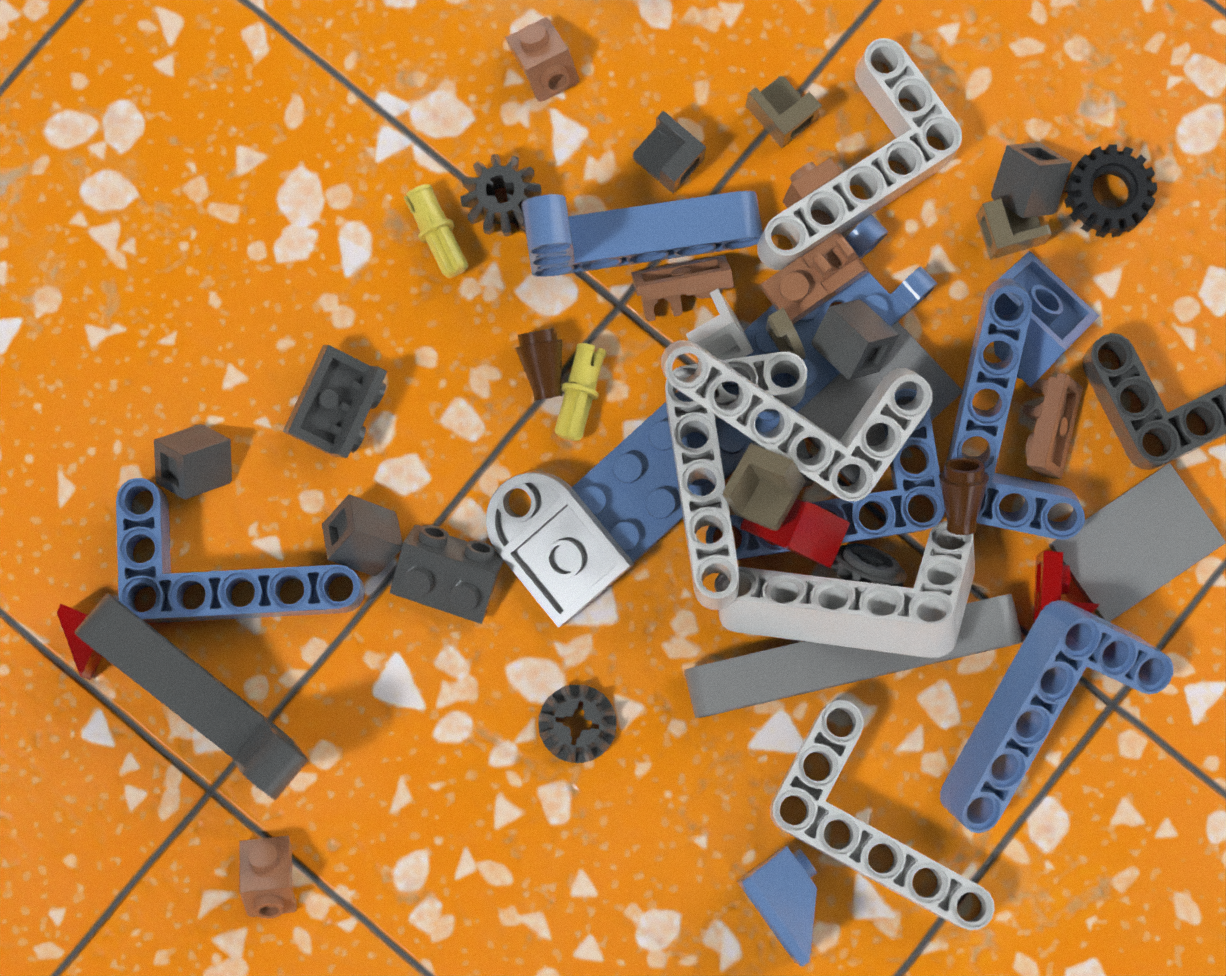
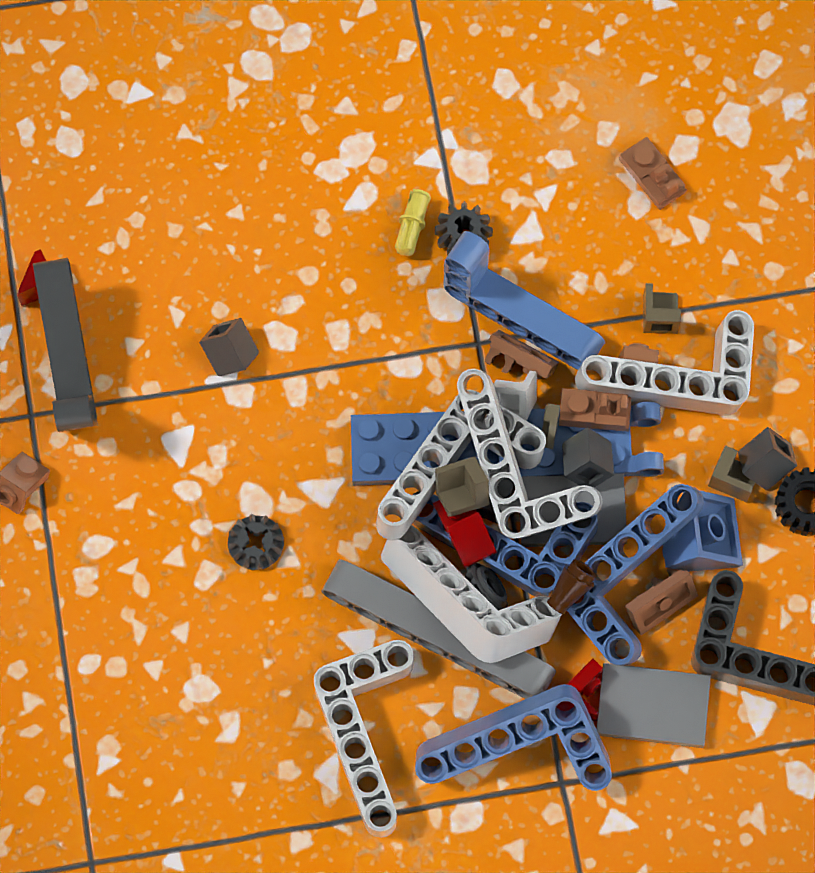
camera: 40 degrees right, 10 degrees down
medium blue beam [116,478,365,623] -> none
dark grey panel [154,424,232,500] -> none
dark grey bracket [283,345,387,458] -> none
dark grey bracket [390,525,504,624] -> none
tile [486,472,635,628] -> none
nougat bracket [505,17,579,102] -> none
reddish brown cone [515,328,563,401] -> none
light yellow axle [555,343,607,441] -> none
dark grey panel [633,111,706,194] -> none
medium blue slope [737,846,817,967] -> none

